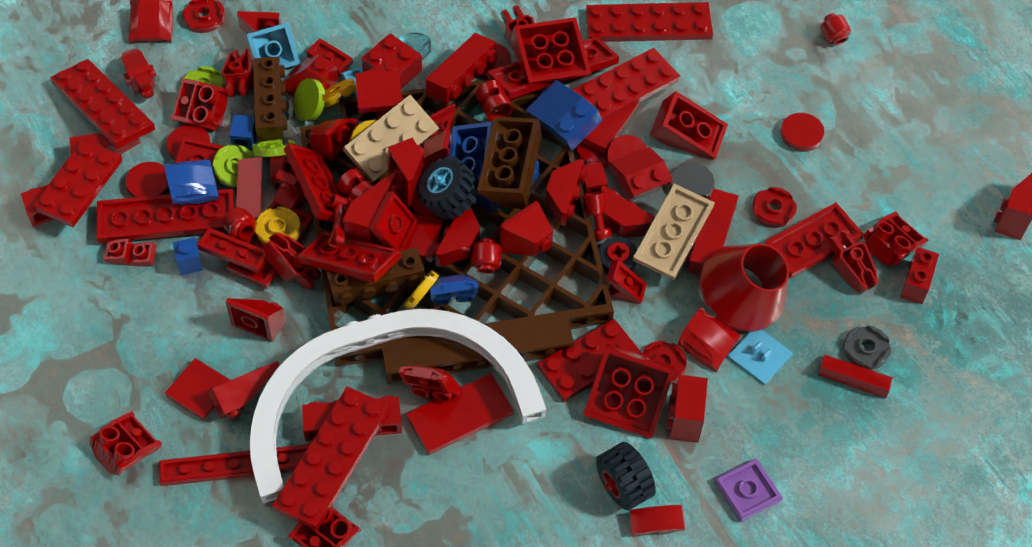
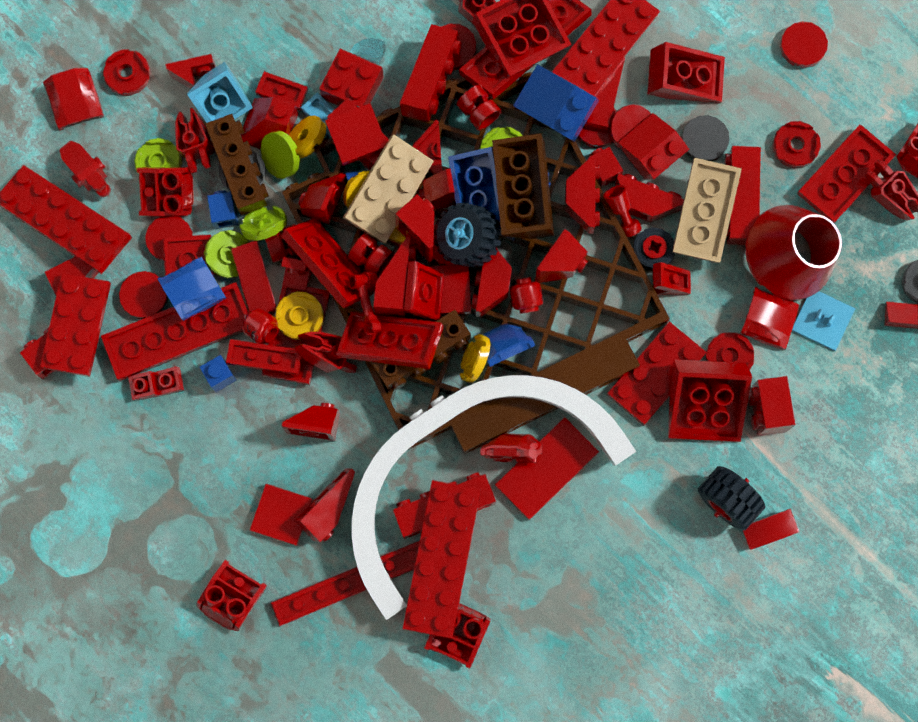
camera: 10 degrees left, 20 degrees up
medium lavender tile [714,458,783,522] -> none

